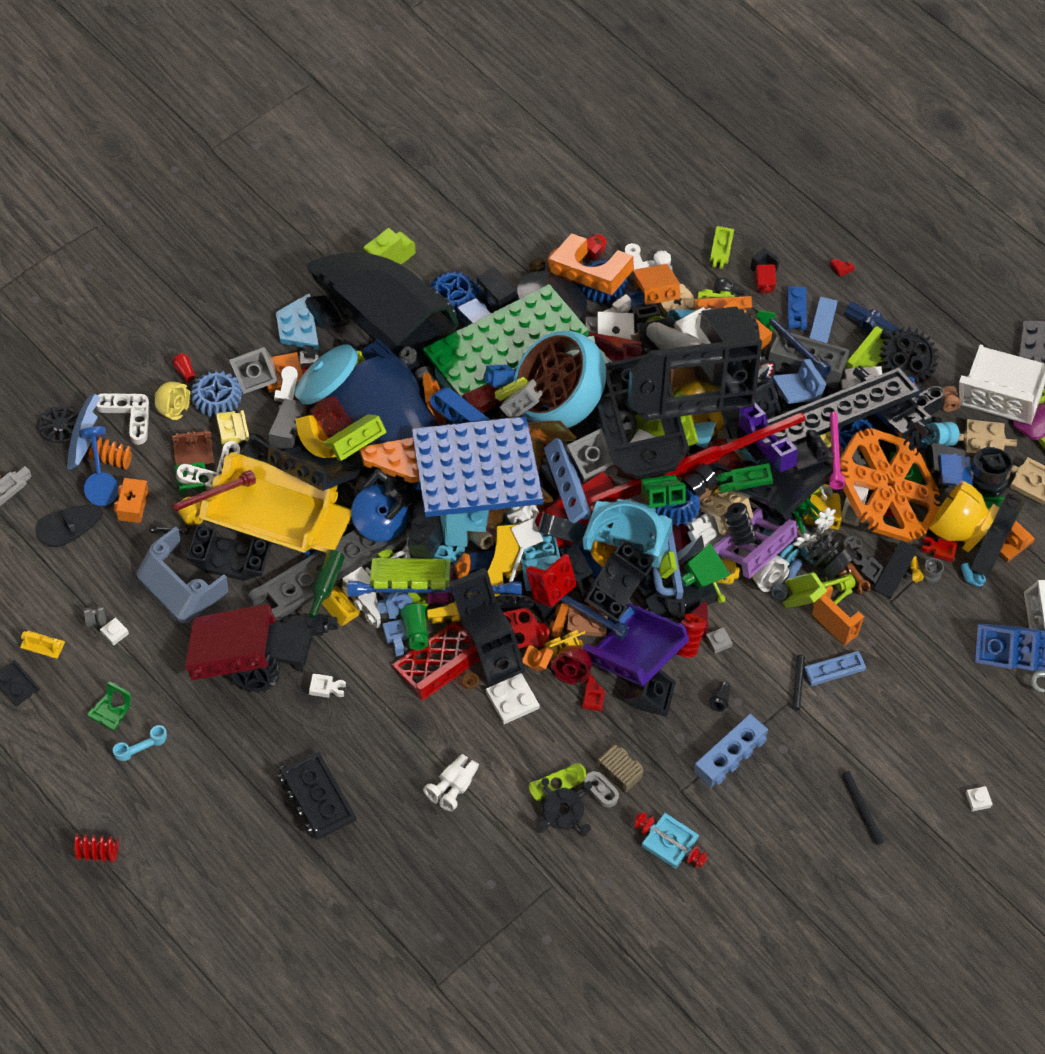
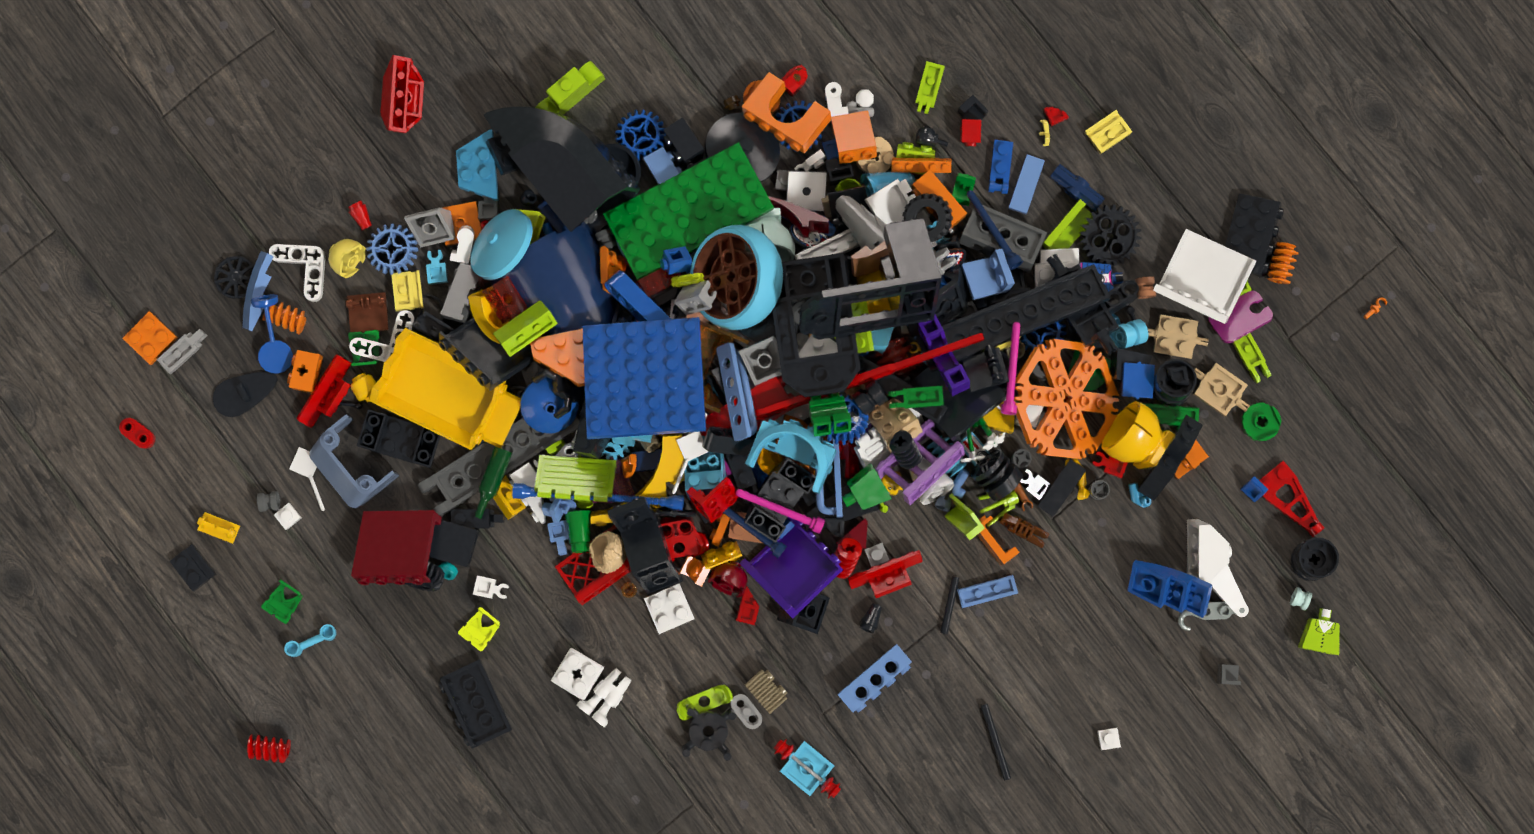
camera: 10 degrees right, 25 degrees up
dark red piece [173,470,256,511] -> none
lime tile [659,551,677,578] -> none
dark grey sticker [677,535,704,566] -> none
none -> white piece [289,447,325,511]
none -> red bracket [296,354,351,428]
none -> red wedge [381,55,424,133]
none -> medium azure plate [426,250,448,285]
none -> teal tile [439,562,458,580]
none -> neon yellow piece [458,607,500,652]
none -> white brick [551,648,604,700]
none -> tan hair [589,531,626,574]
none -> dark pink piece [736,489,825,534]
none -> red bracket [848,550,923,598]
none -> reddish brown hinge [1000,513,1049,548]
none -> light yellow piece [1039,120,1050,146]
none -> light yellow plate [1084,110,1132,154]

